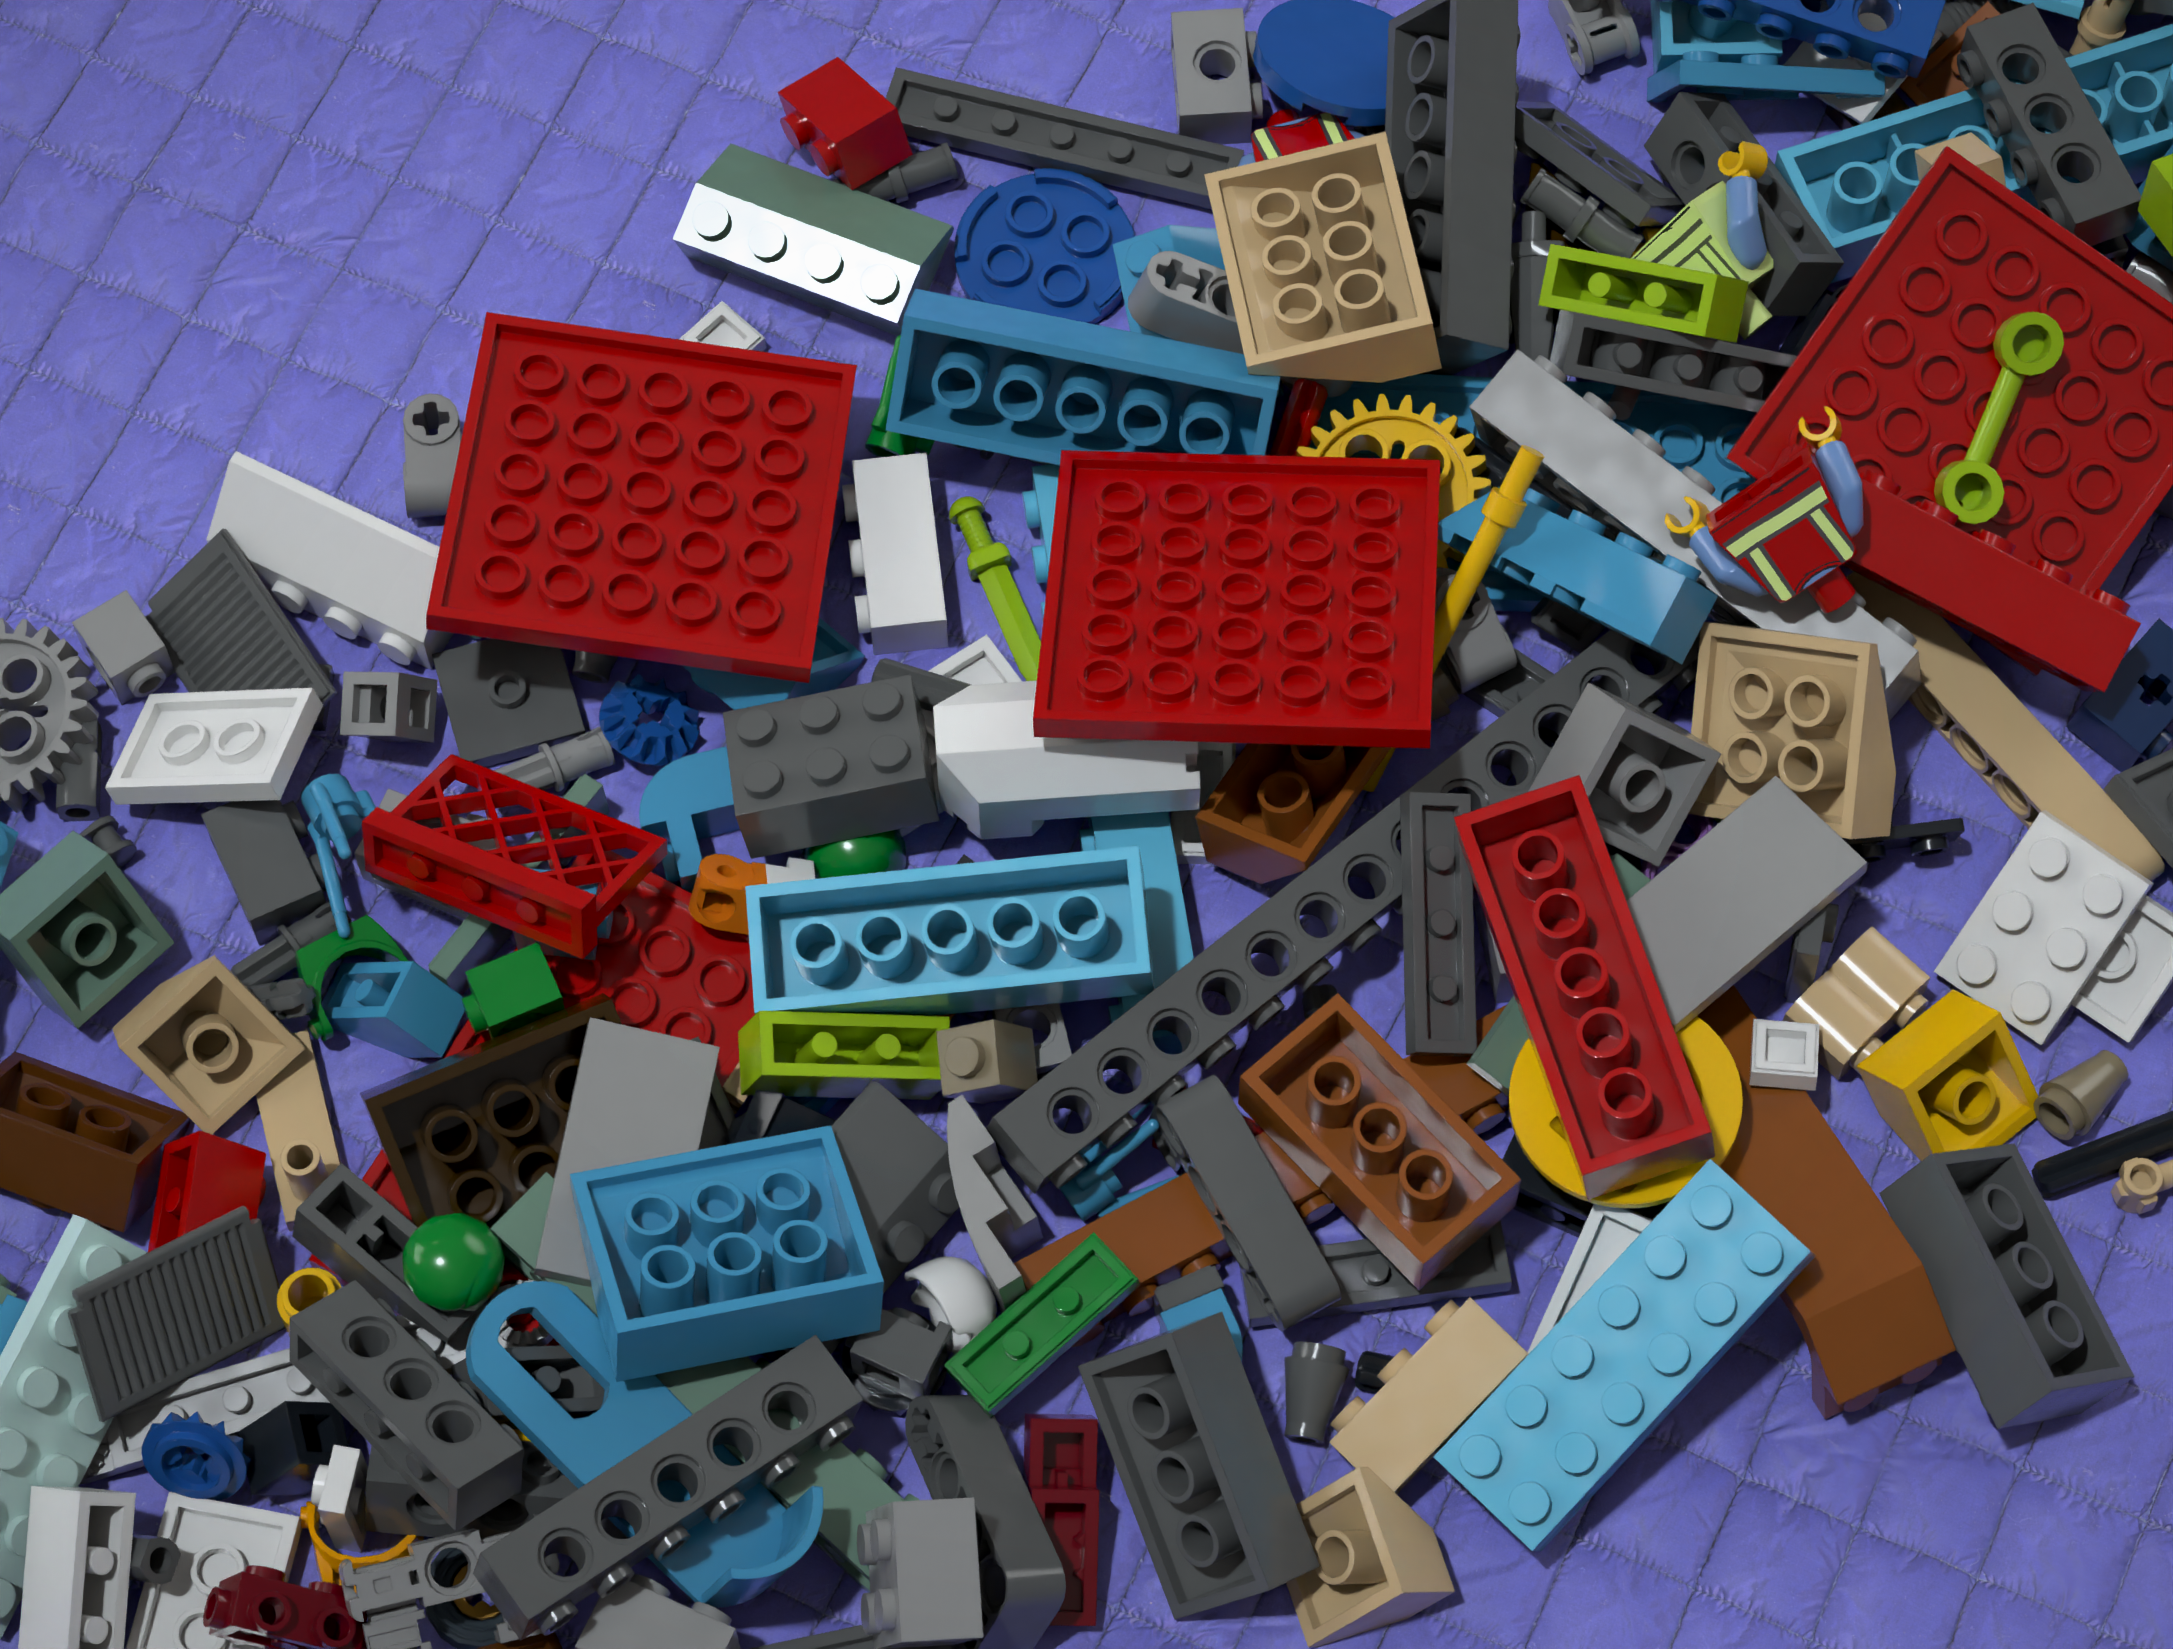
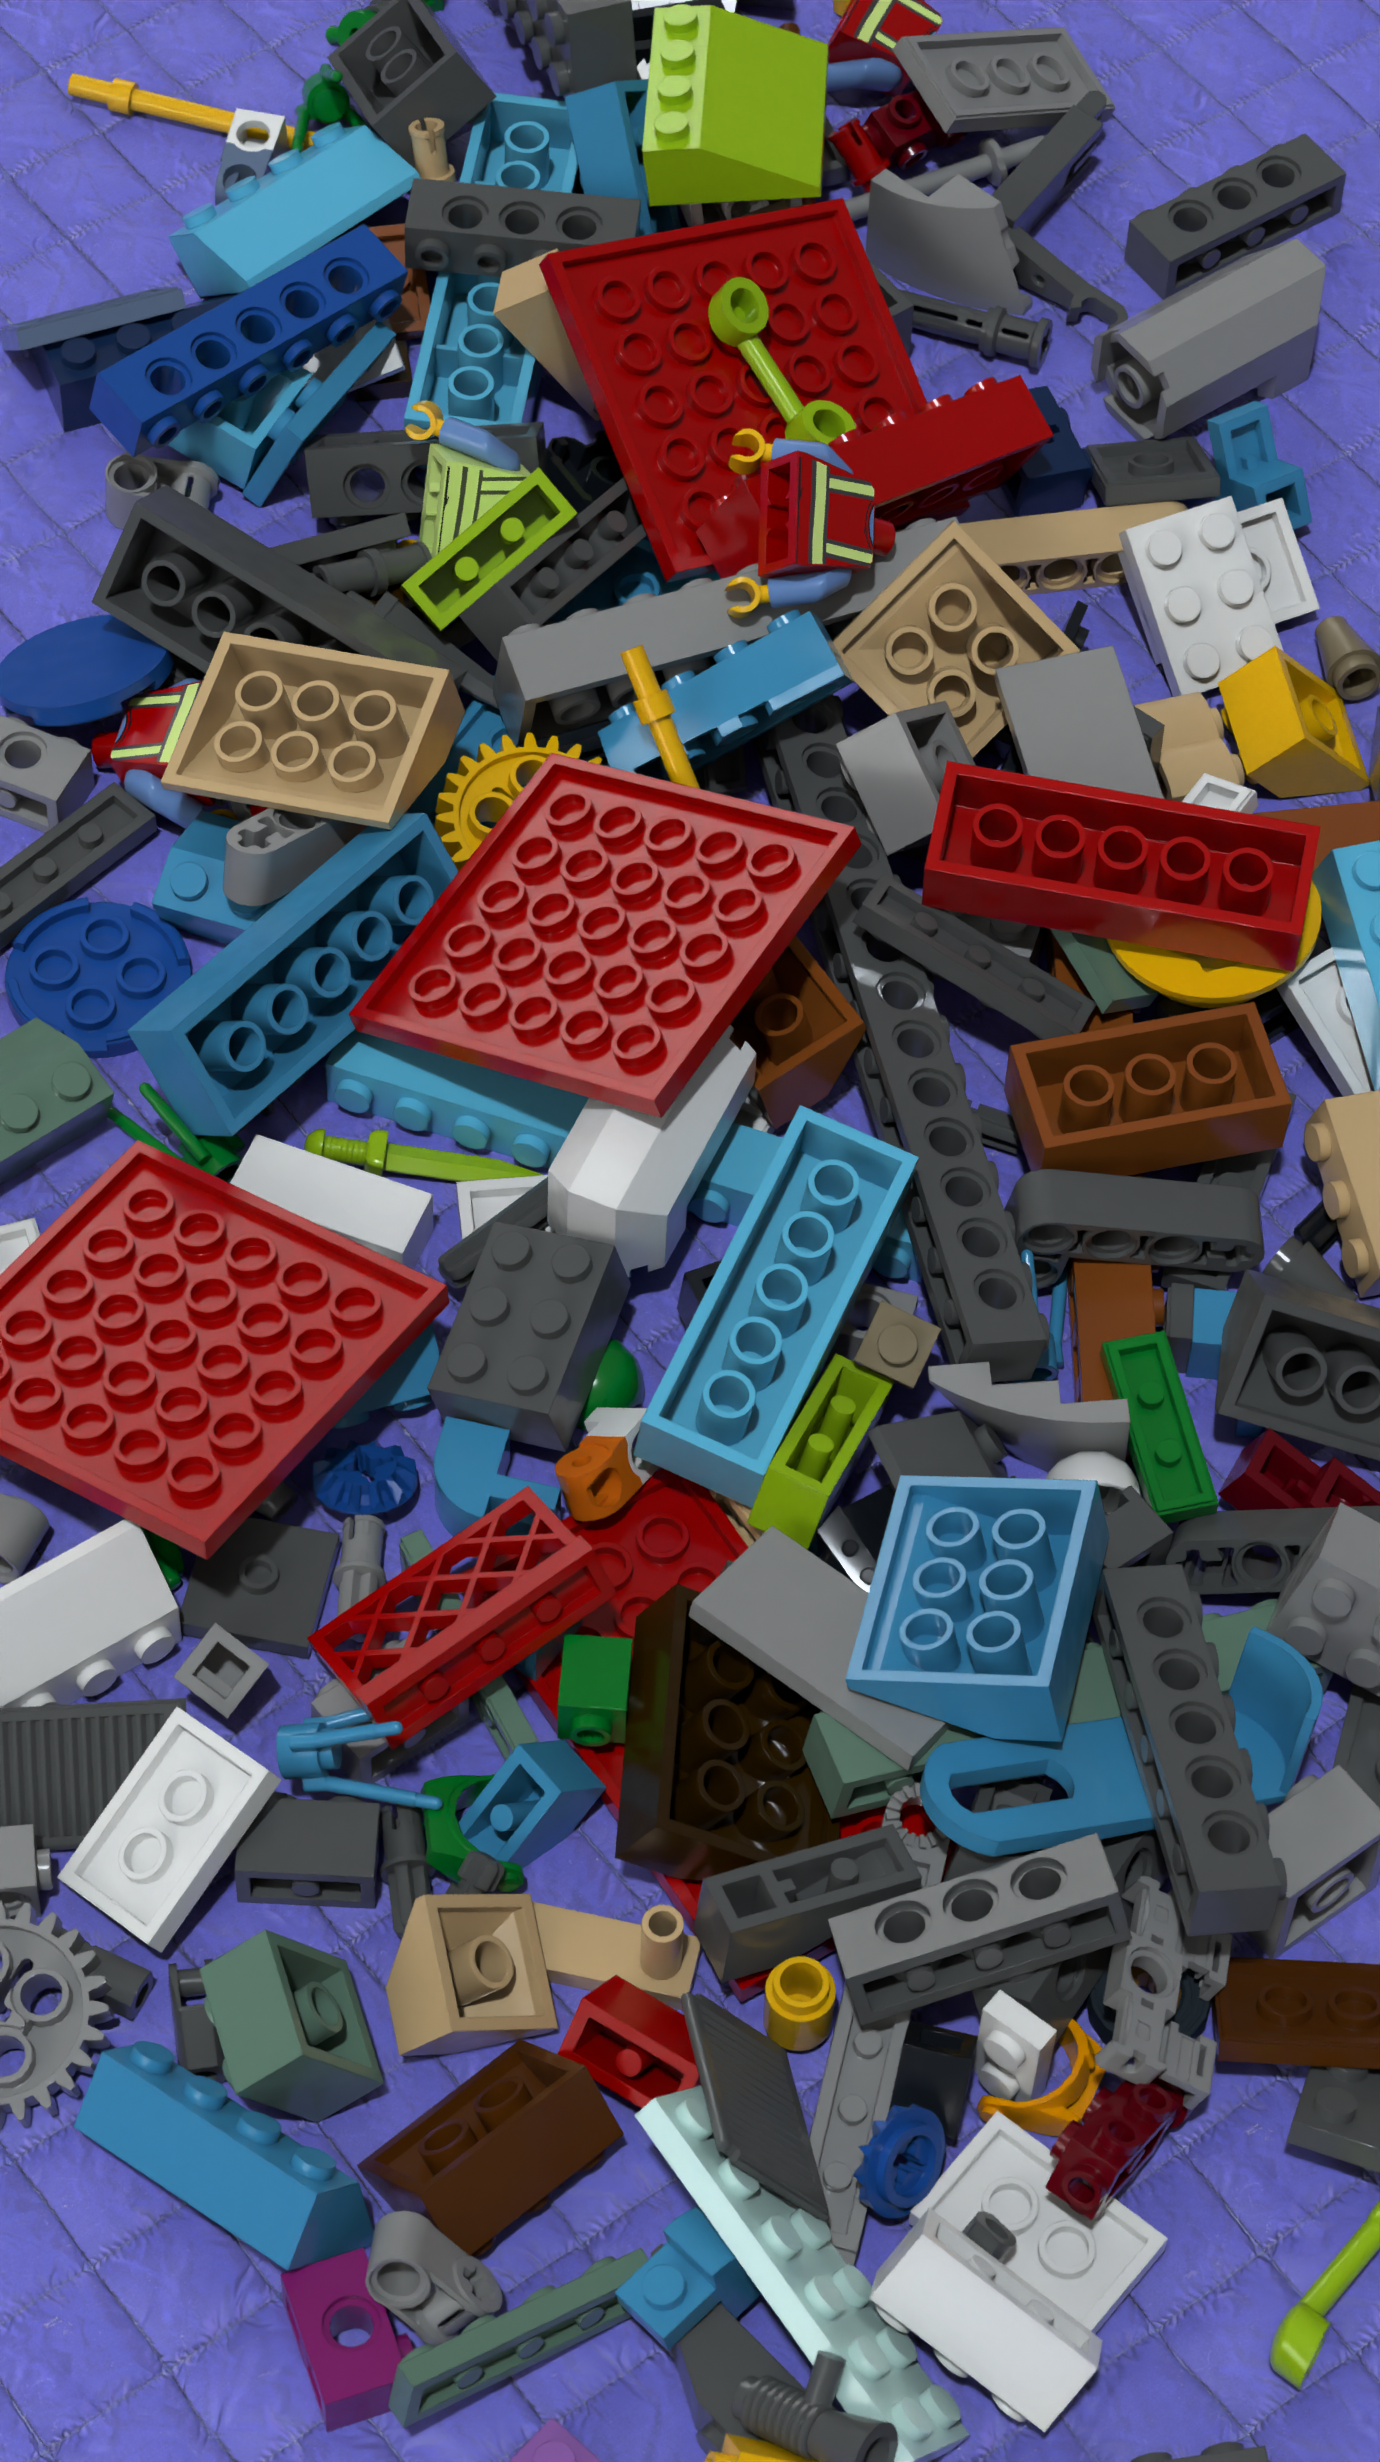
camera: 65 degrees left, 10 degrees down
green hair [402,1213,505,1312] -> none

